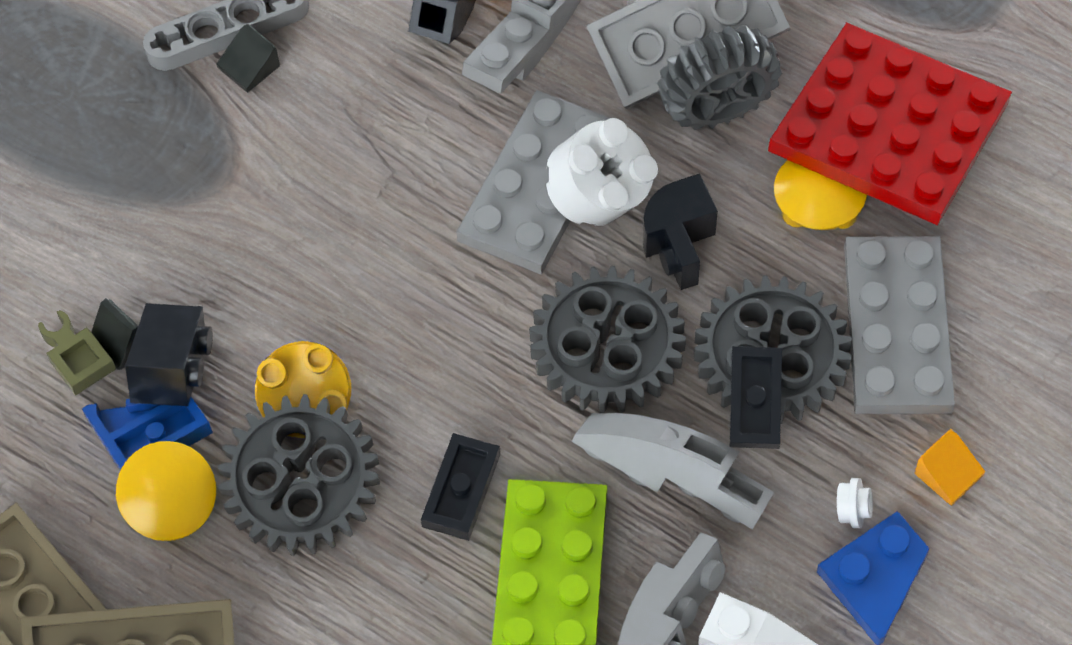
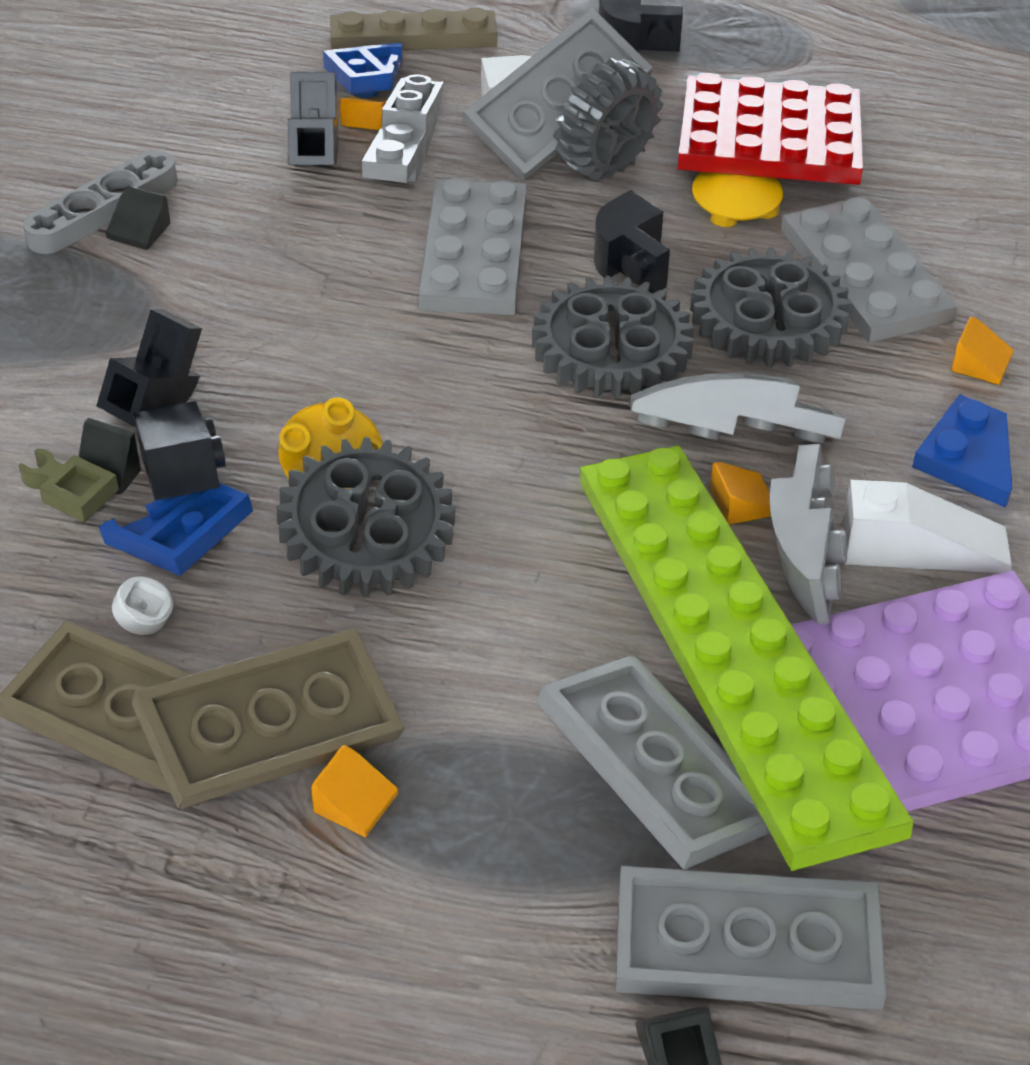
camera: 25 degrees left, 15 degrees down
yellow dish [116,441,216,541] -> none
black plate [421,433,500,541] -> none
white brick [546,118,658,226] -> none
black plate [730,346,782,449] -> none
white plate [837,478,873,528] -> none
none -> black brick [96,309,202,427]
none -> white tile [112,576,173,635]
none -> light orange slope [710,462,771,525]

